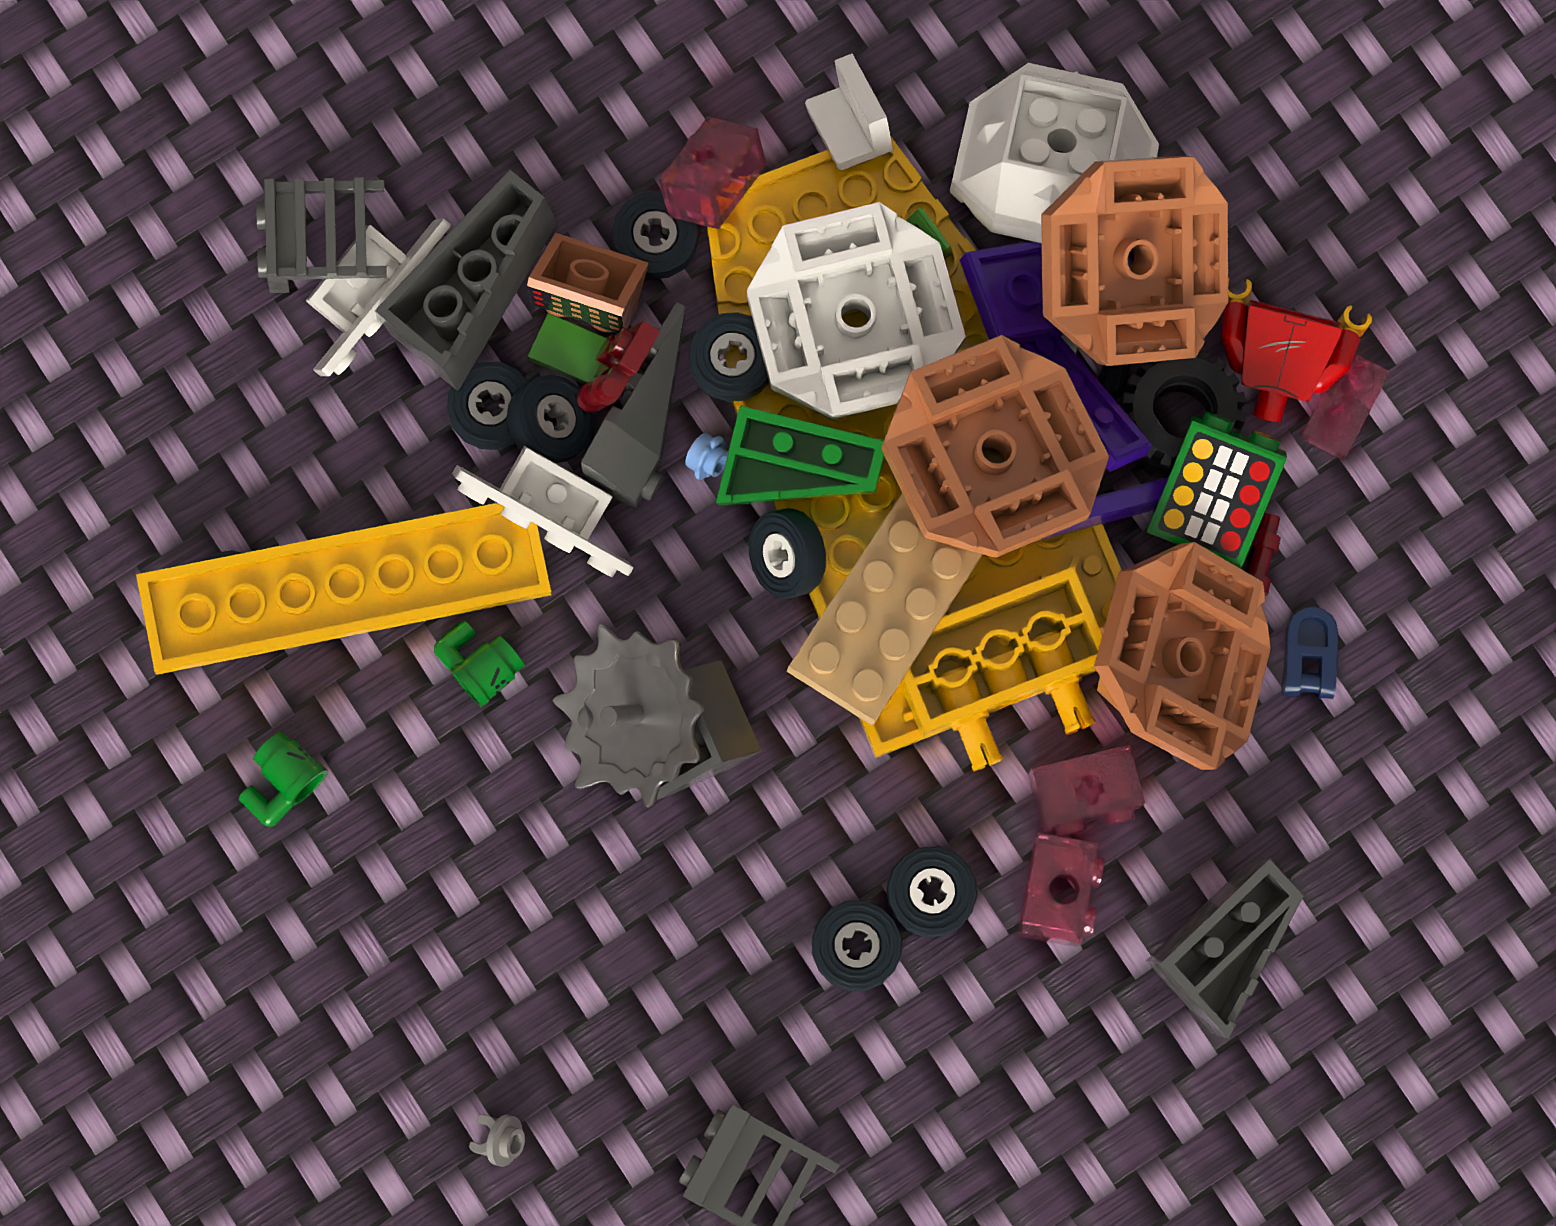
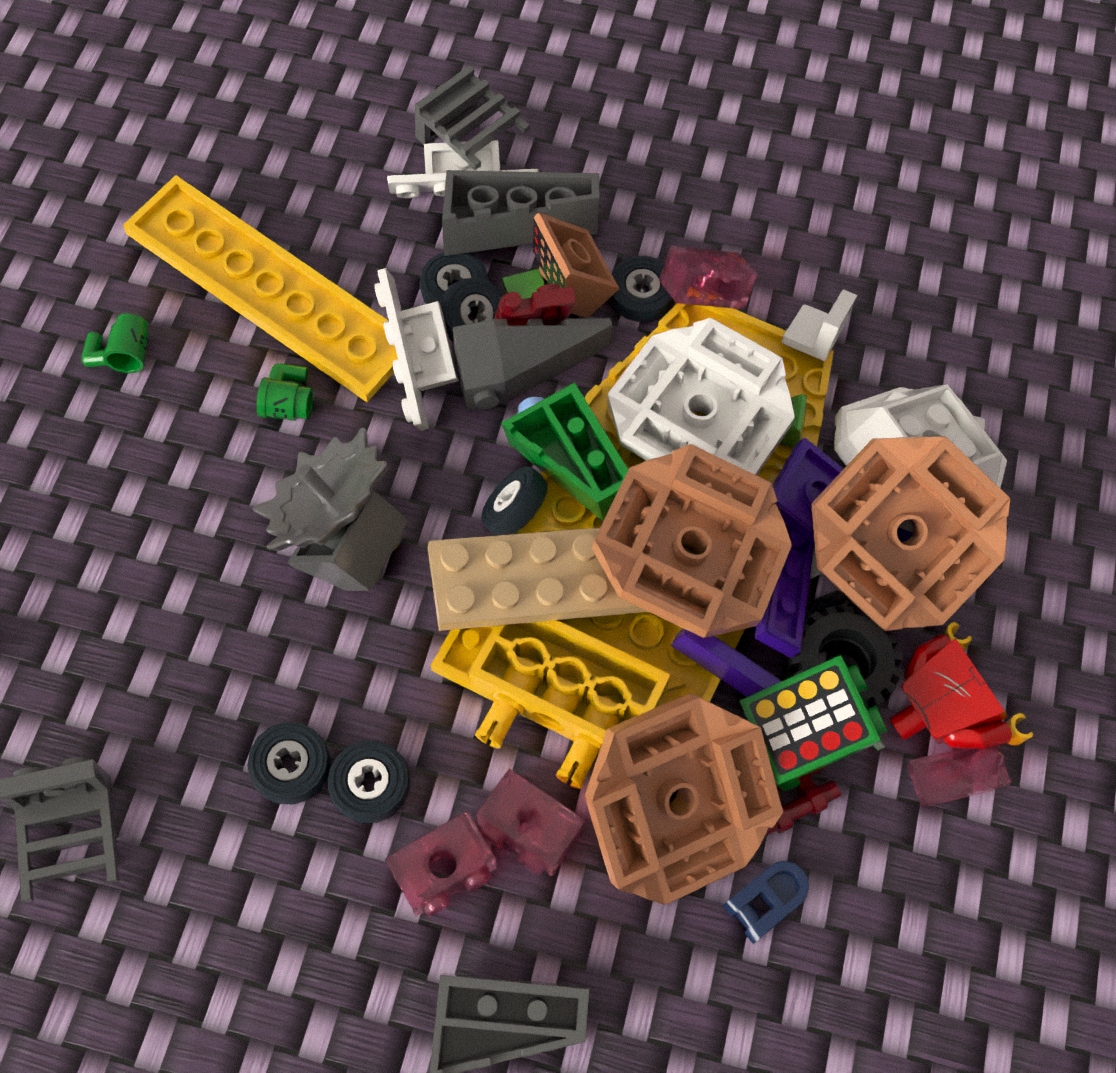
camera: 50 degrees right, 15 degrees down
black bush [689,312,769,402] -> none

